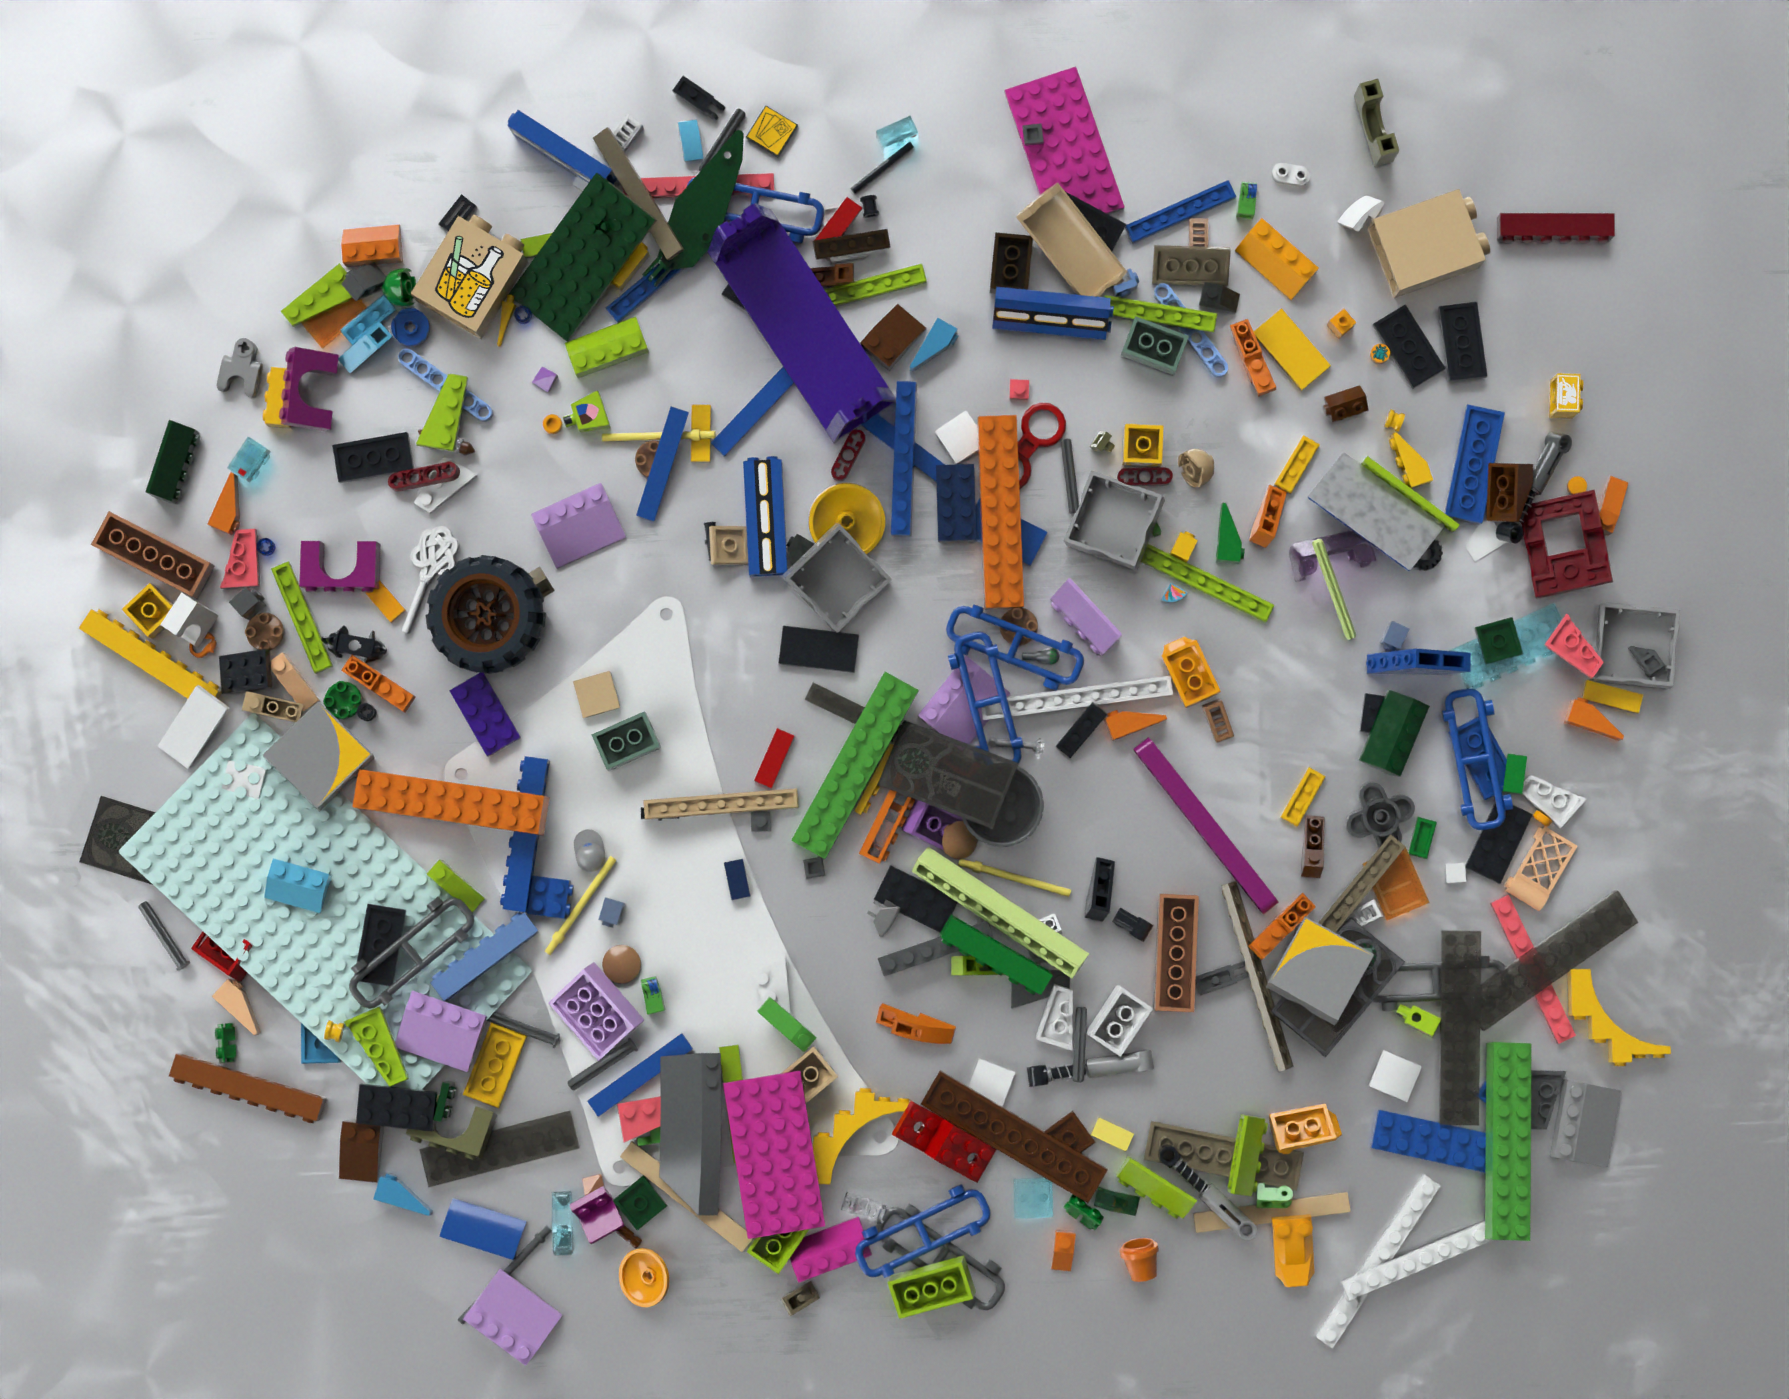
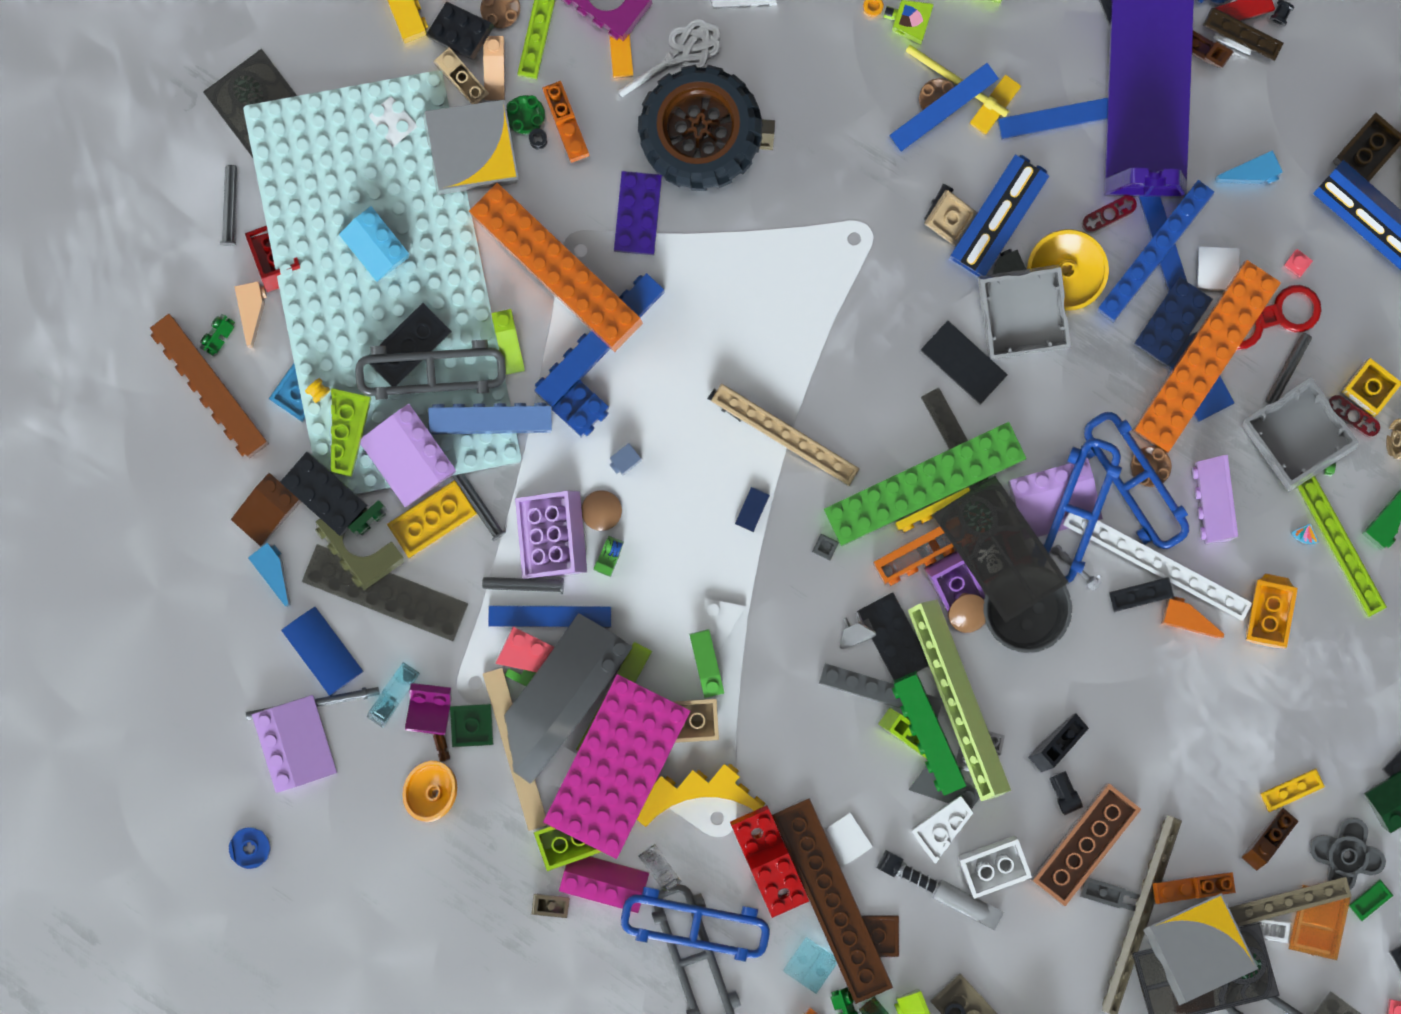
camera: 30 degrees right, 0 degrees up
white tile [158,685,229,769] -> none
black piece [321,625,387,663] -> none
lavender slope [531,483,626,569] -> none
light yellow bar [545,856,616,955] -> none
tan tile [573,671,620,718] -> none
light grey cap [574,829,605,872] -> none
slope [582,1174,604,1196] -> none
sand green brick [591,711,661,771] -> none
dark grey plate [751,812,771,832] -> none
red tile [754,728,795,789] -> none
lime tile [824,264,927,307] -> none
reddish brown slope [860,304,926,371] -> none
orange slope [876,1003,956,1044] -> none
lime brick [887,1255,976,1319] -> none
light yellow bar [958,859,1071,897] -> none
dark grey piece [1022,648,1060,665] -> none
dark grey axle [1073,1007,1087,1083] -> none
olive tile [1090,431,1115,452] -> none
light yellow tile [1091,1117,1134,1151] -> none
magenta beam [1133,737,1279,915] -> none
yellow brick [1170,531,1198,562] -> none
medium nougat slope [1202,699,1234,743] -> none
white tile [1445,863,1466,883] -> none

